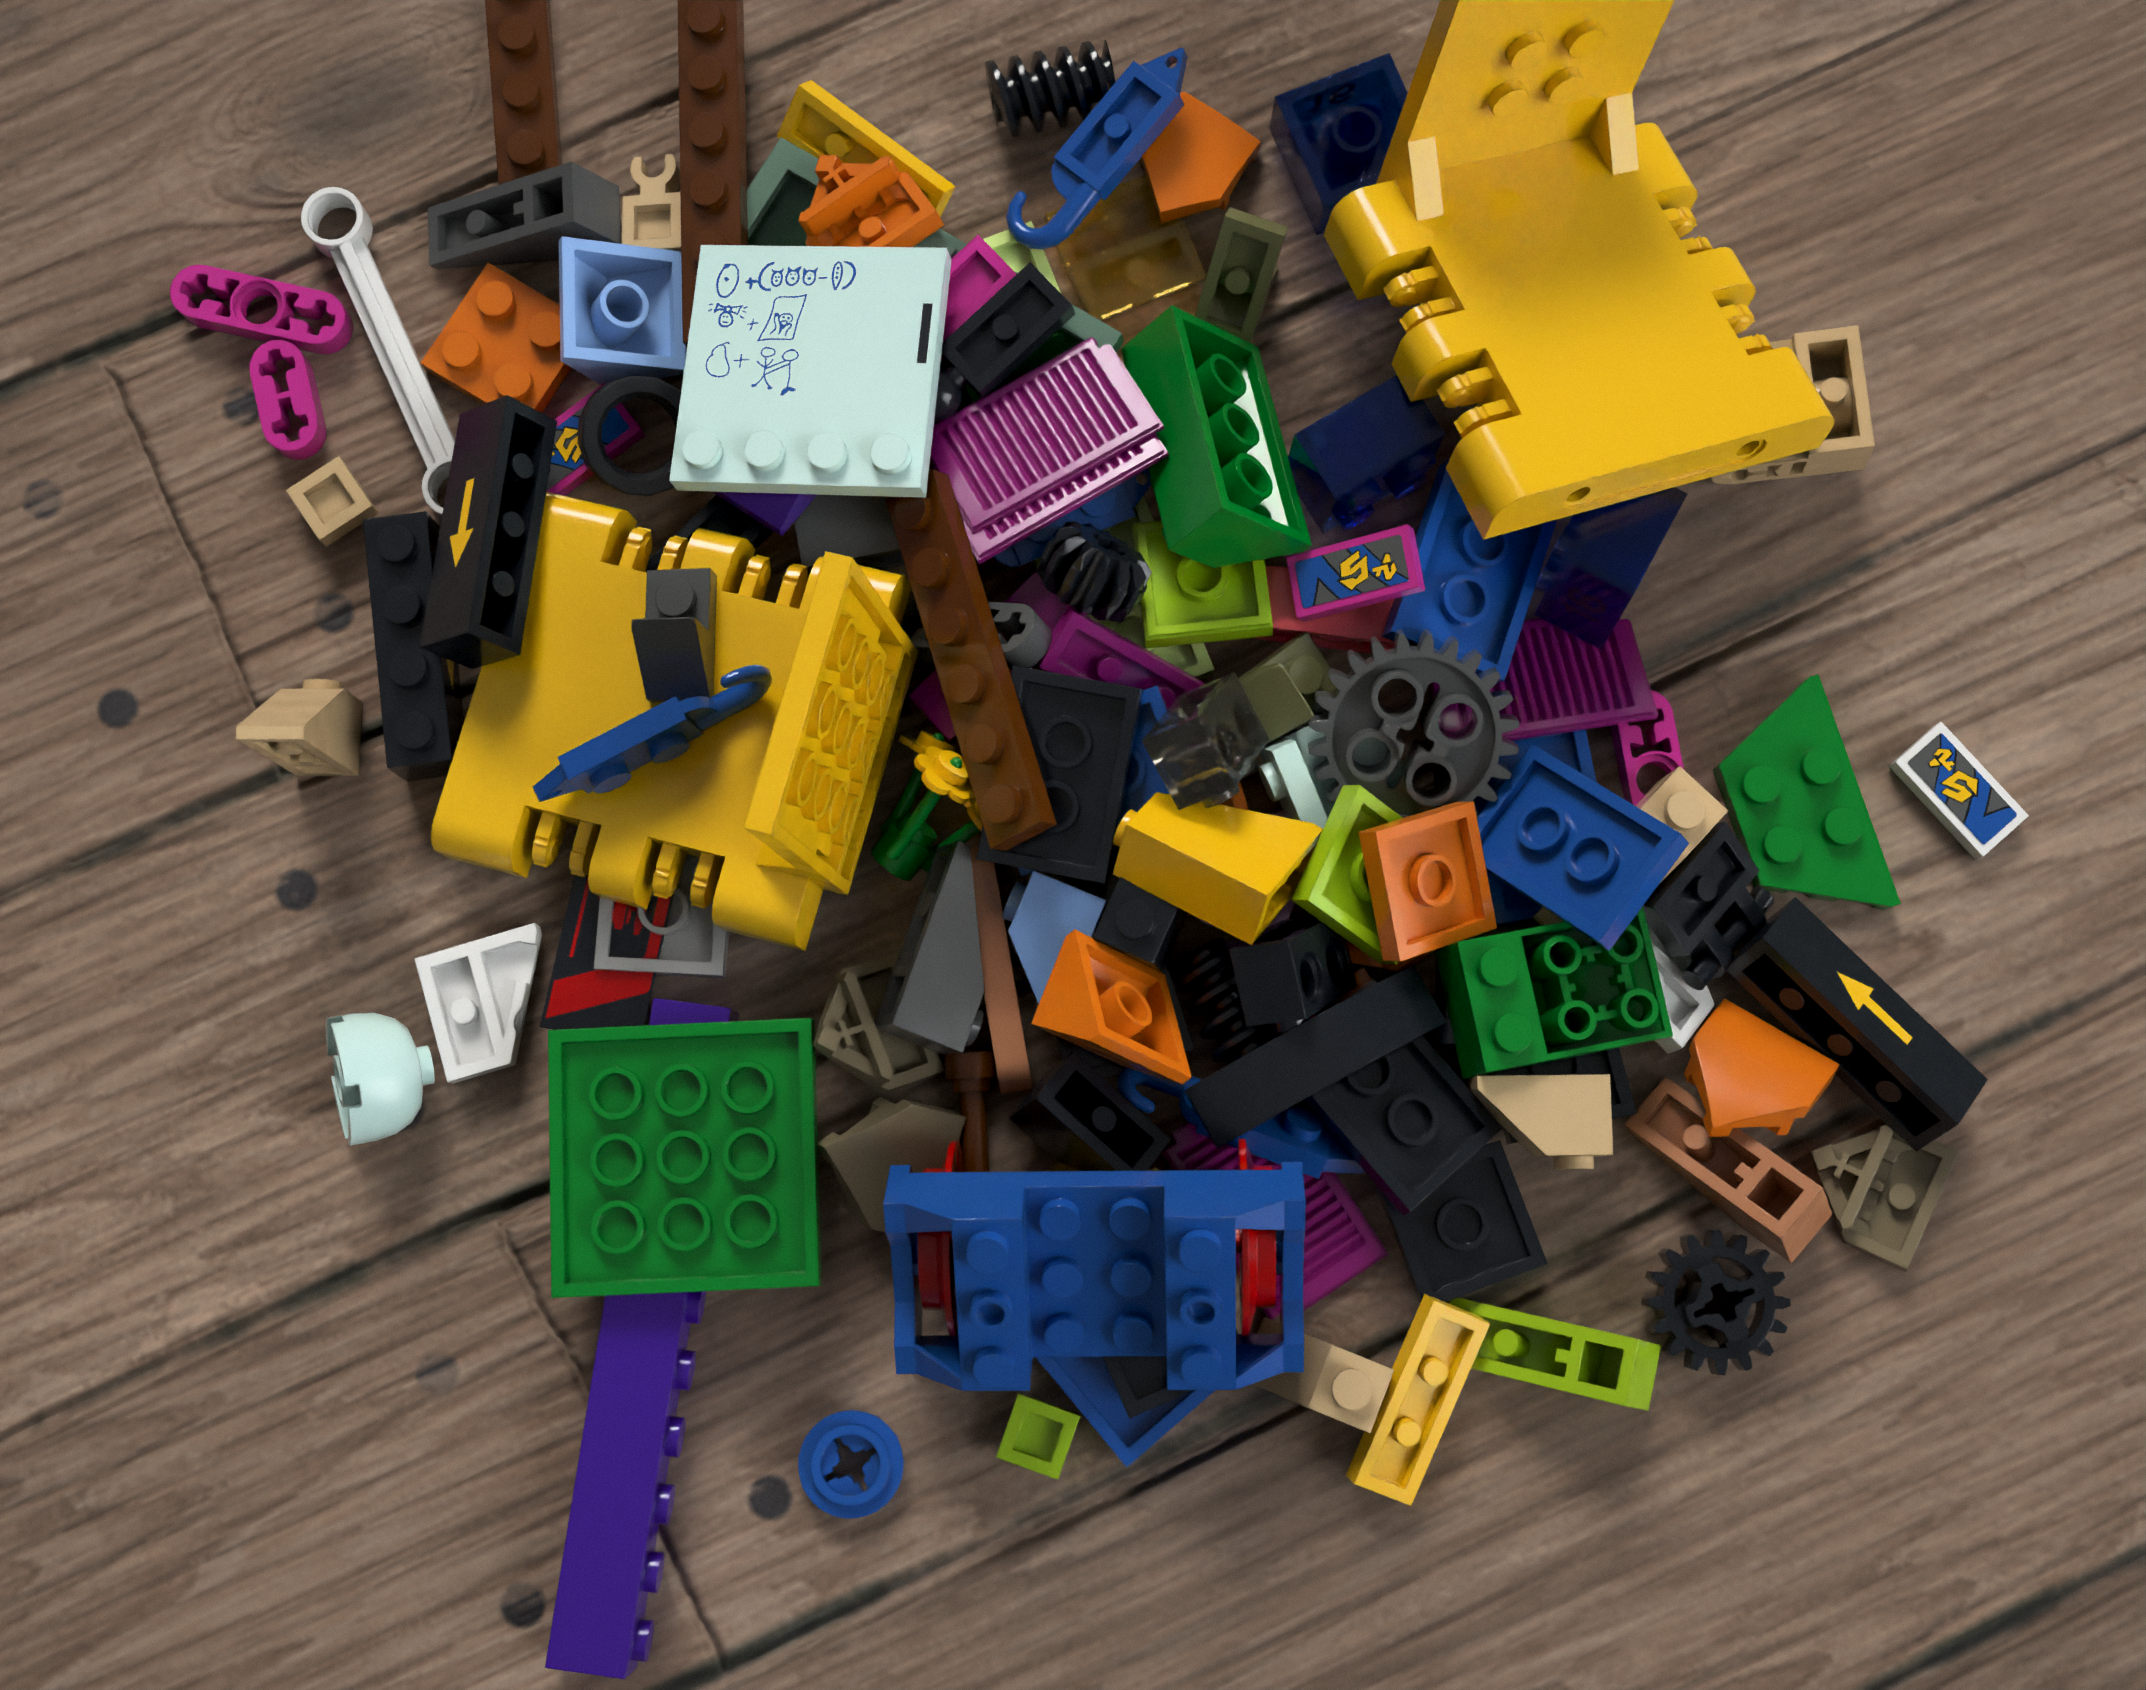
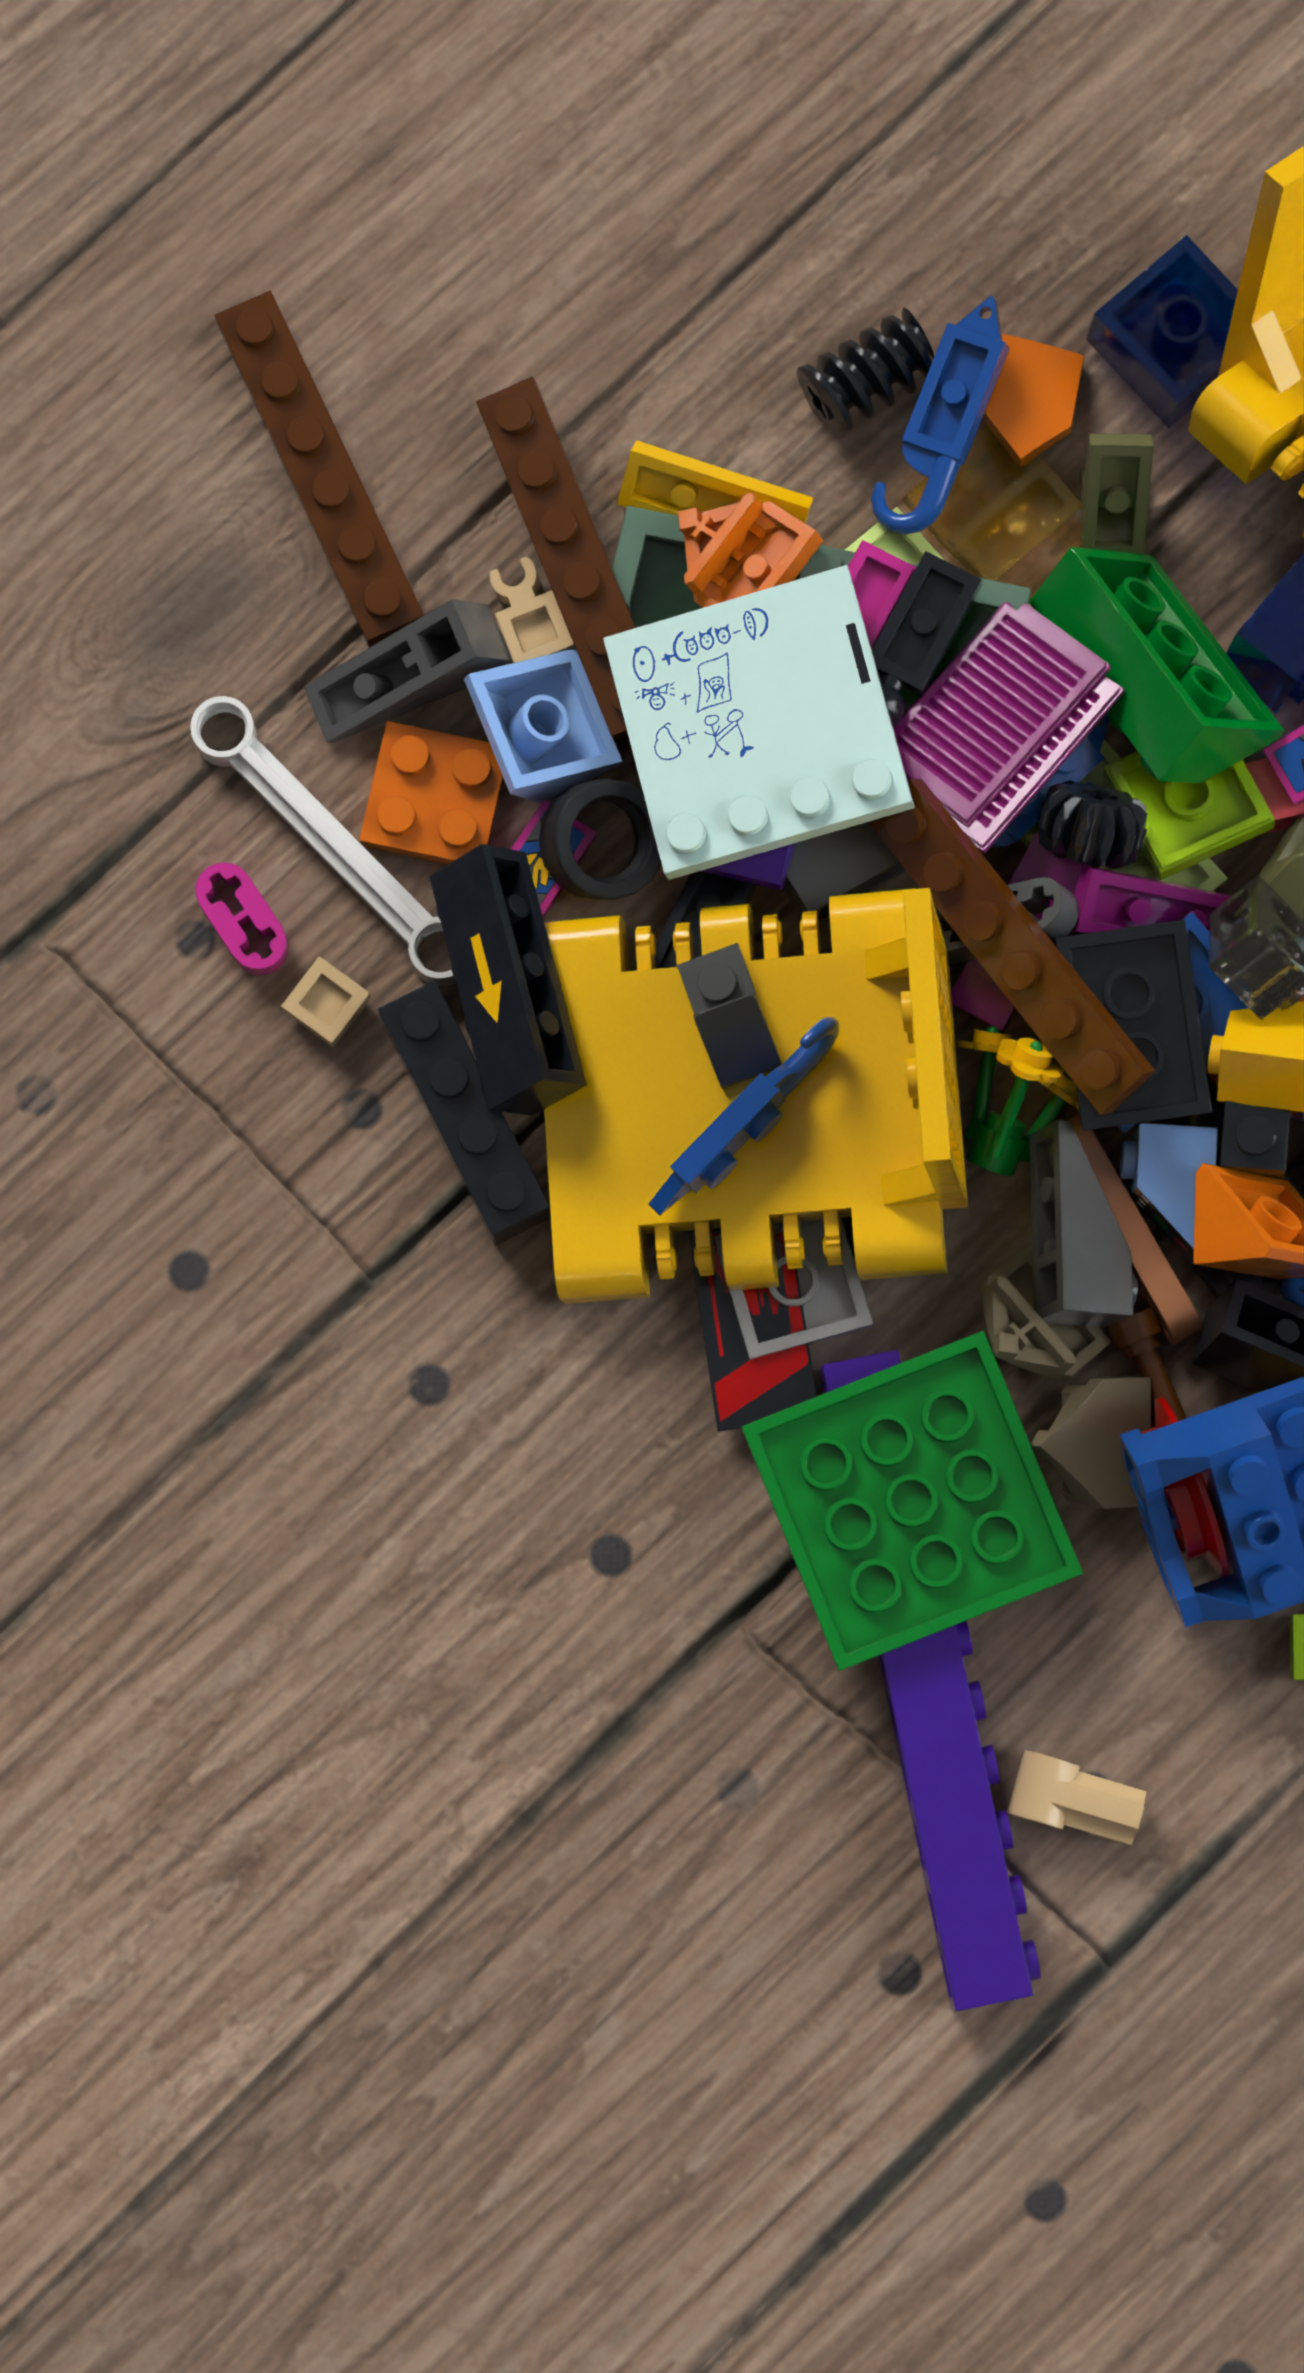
camera: 20 degrees left, 0 degrees up
dark pink beam [170,264,353,355] -> none
tan slope [236,679,362,776] -> none
light aqua cylinder [325,1013,435,1146] -> none
white wing [414,923,542,1084] -> none
blue gear [798,1409,905,1519] -> none
none -> tan piece [1007,1750,1147,1845]

